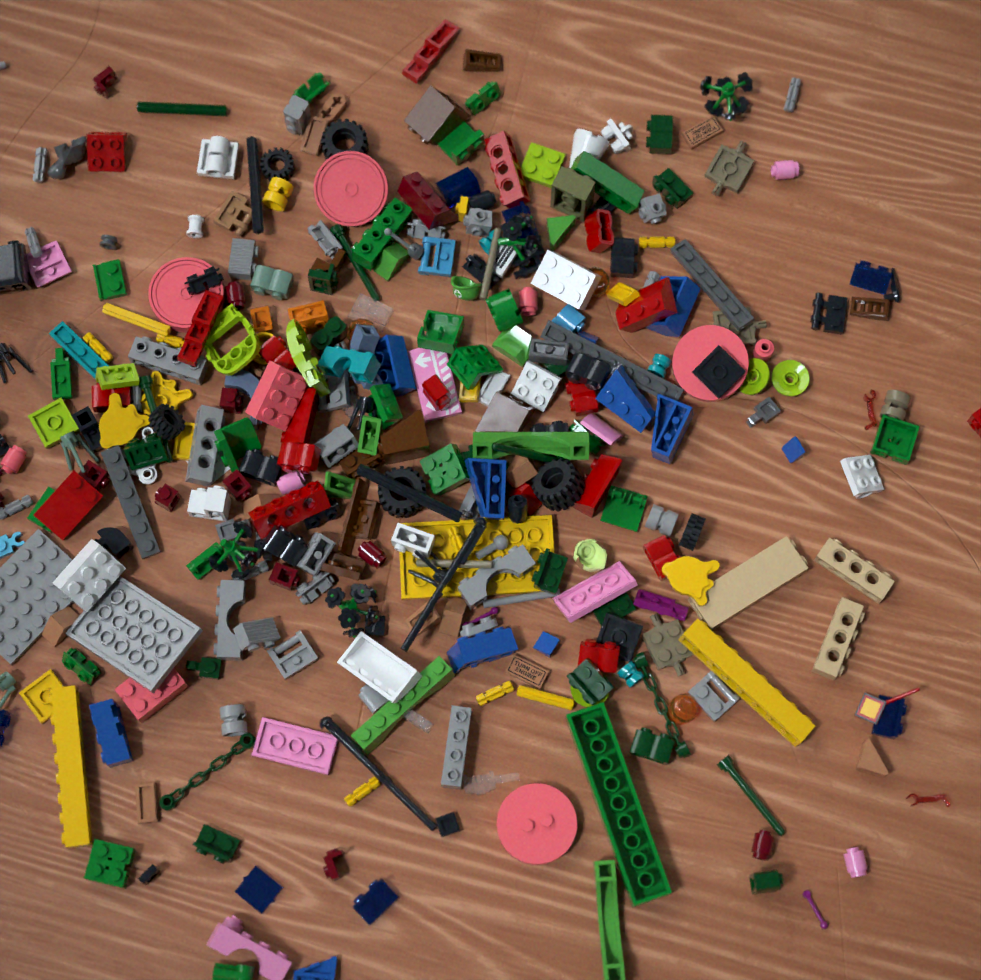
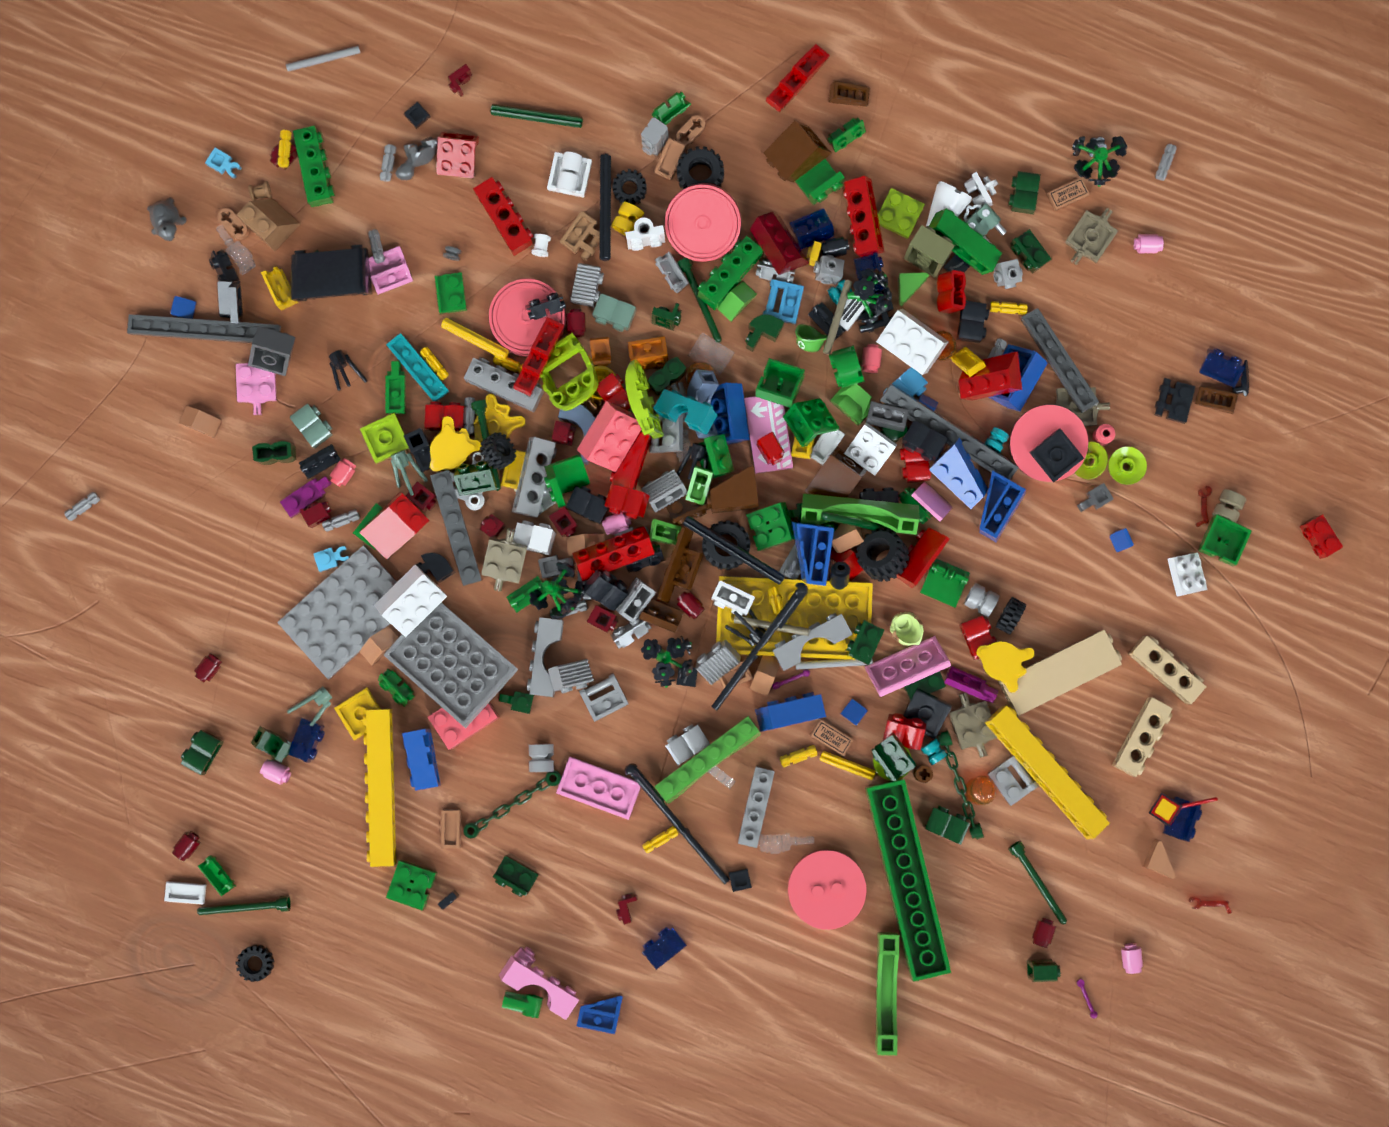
camera: 10 degrees right, 10 degrees up
lime bracket [95,363,140,390] -> none
clear blue piece [234,866,283,914] -> none
reddish brown slope [311,248,347,273] -> none
white slope [337,631,422,703] -> none
hinge [384,228,424,260] -> none
light grey plate [459,616,498,637] -> none
light grey bar [475,535,509,560] -> none
none -> black tile [404,102,430,129]
none -> red brick [473,177,533,256]
none -> dark tan plate [481,528,528,591]
none -> white plate [625,218,665,251]
none -> light grey brick [696,640,741,685]
none -> dark green brick [745,315,784,352]
none -> reddish brown bush [914,765,933,783]
none -> sand green piece [964,202,1007,243]

